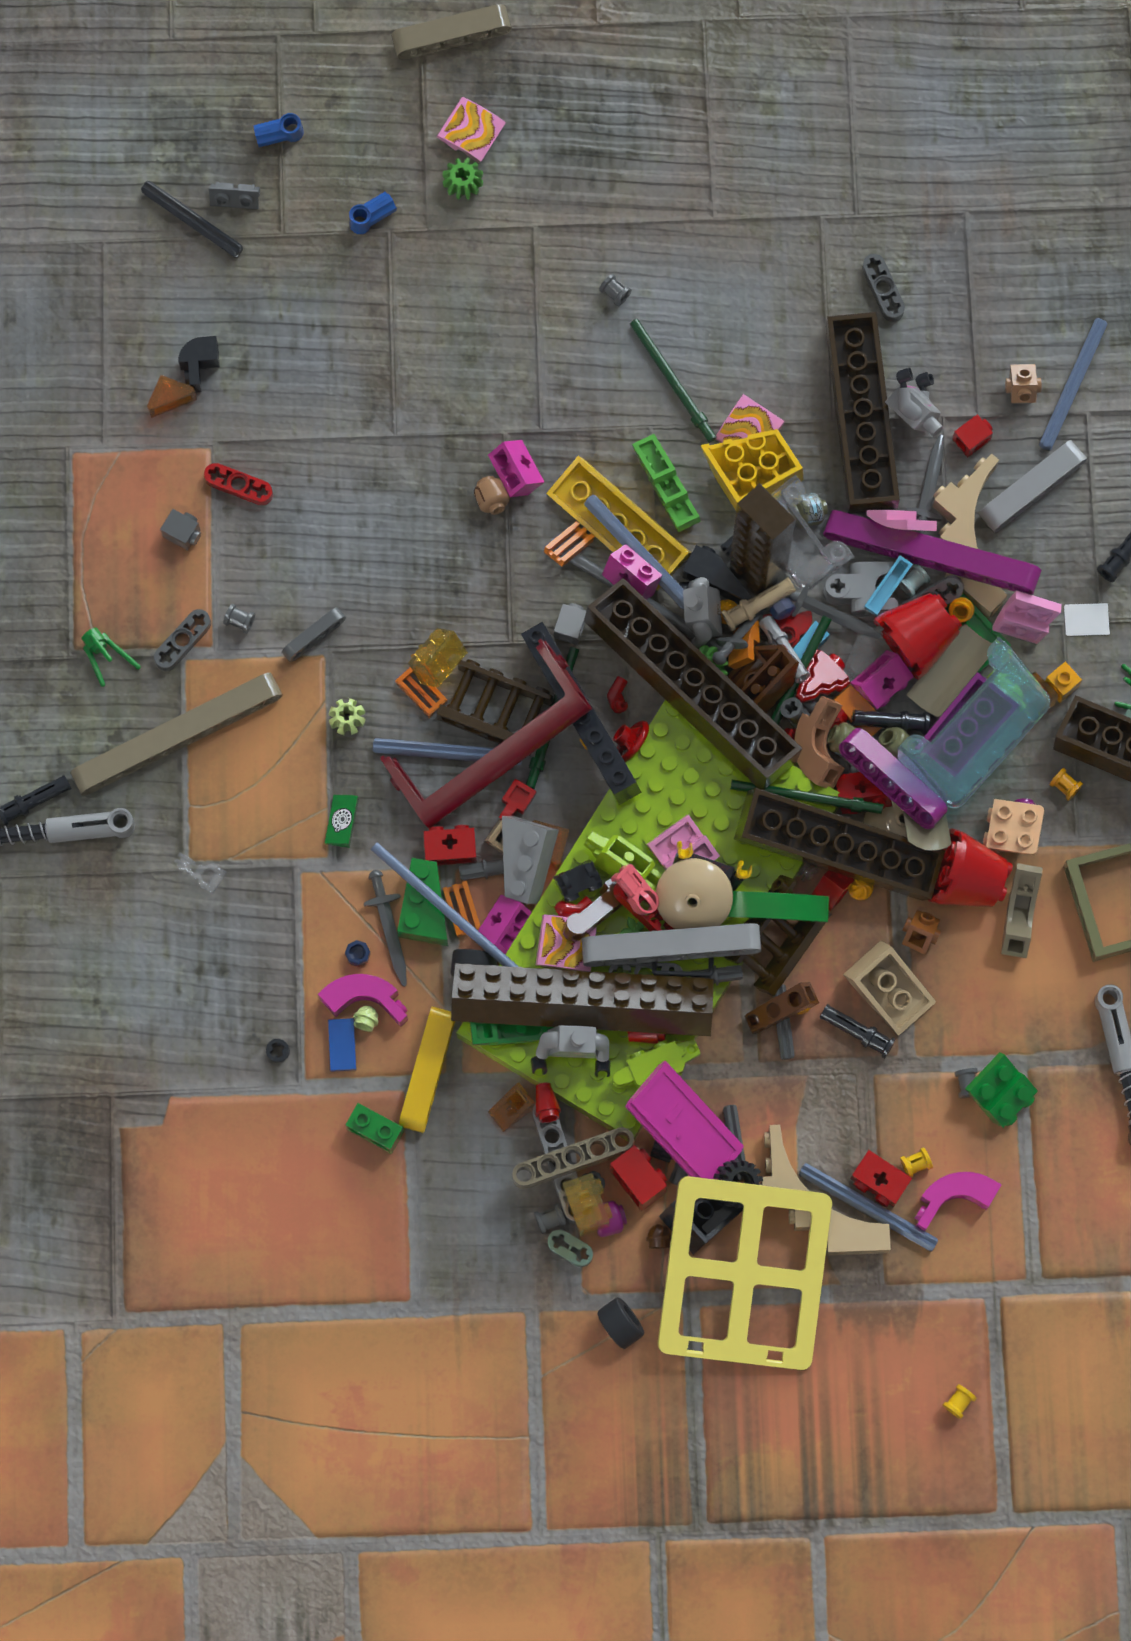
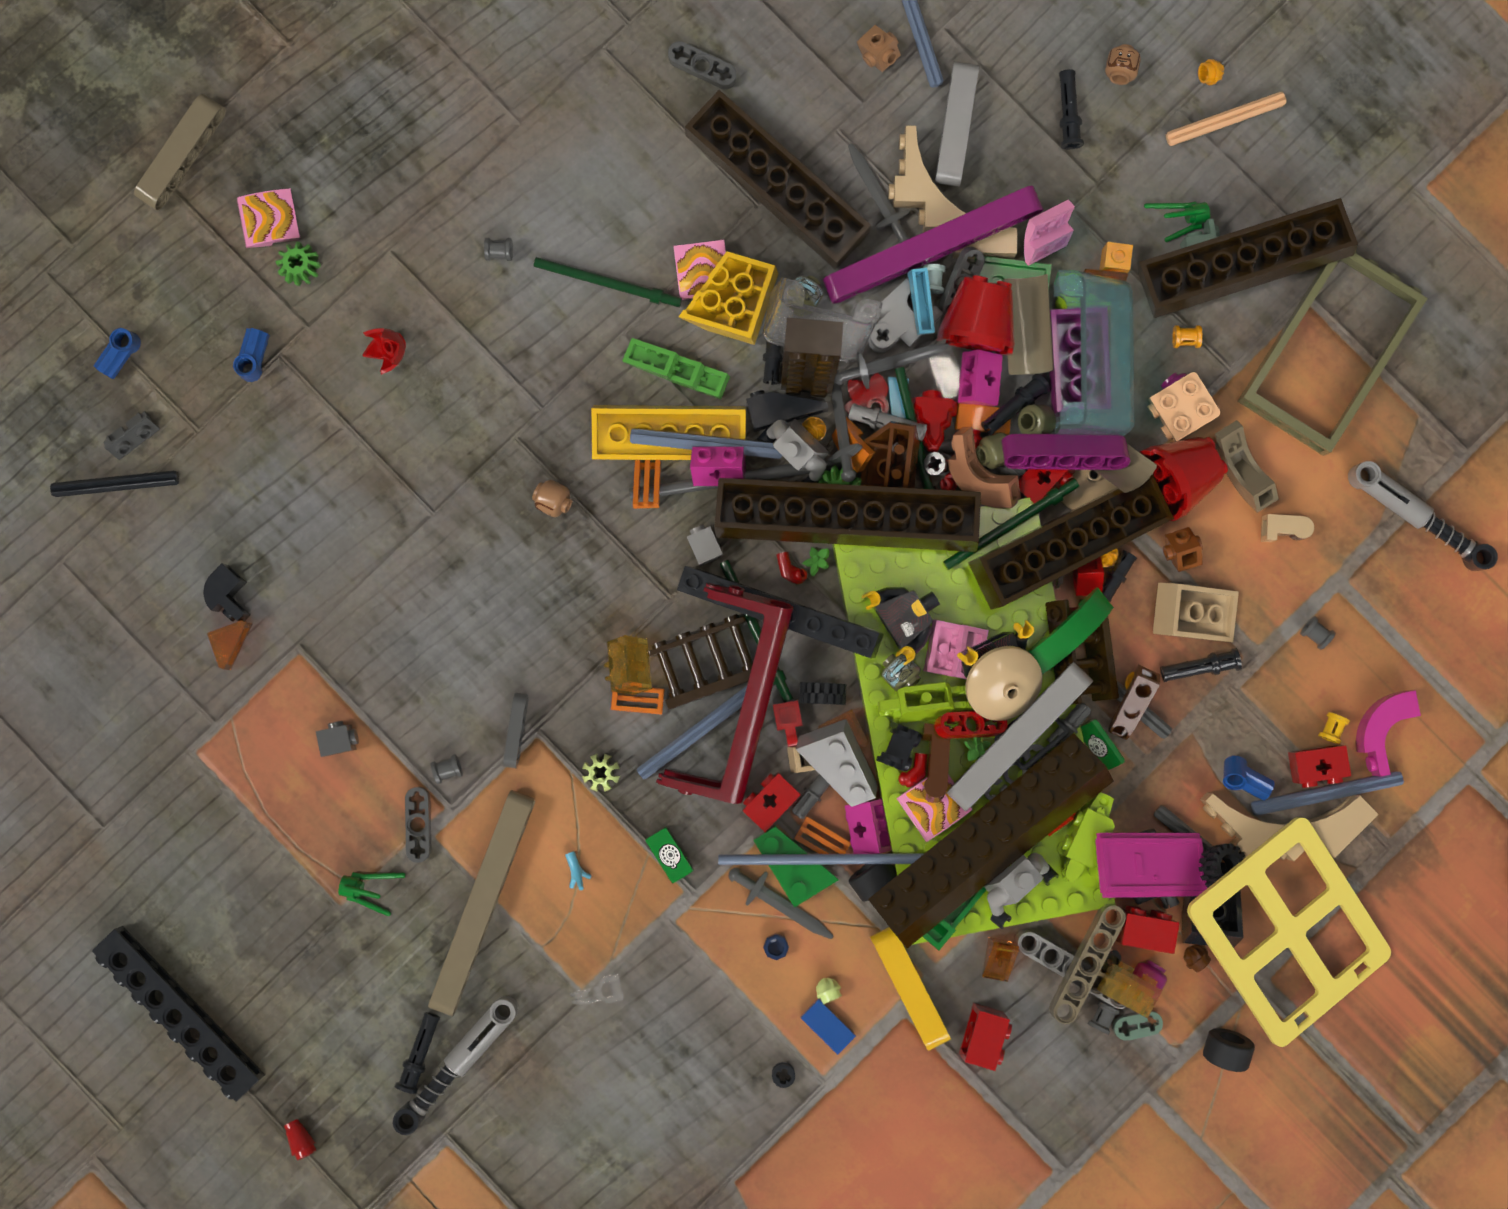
camera: 45 degrees left, 10 degrees up
red beam [204,463,273,505] -> none
dark pink arch [318,974,408,1027] -> none
green brick [345,1103,404,1154] -> none
dark pink brick [488,440,544,497] -> none
red cone [535,1082,561,1123] -> none
coral piece [611,864,659,915] -> none
red piece [613,720,649,762] -> none
tan pin [721,577,796,631] -> none
dark blue tile [769,598,796,621] -> none
bright pink slope [867,510,937,531] -> none
light grey torso [885,368,943,437] -> none
light orange plate [949,597,974,622] -> none
red brick [952,414,993,458] -> none
green plate [965,1052,1038,1128] -> none
white sticker [1064,603,1110,636] -> none
none -> red piece [363,328,406,375]
none -> medium azure bar [565,851,591,890]
none -> black tyre [799,682,847,705]
none -> bright green plant [802,547,829,576]
none -> torso [861,587,940,665]
none -> head [882,654,921,691]
none -> red brick [959,1003,1012,1071]
none -> green slope [1081,719,1125,770]
none -> black pin [1102,550,1137,602]
none -> blue piece [1223,756,1275,801]
none -> tan leg [1261,514,1314,542]

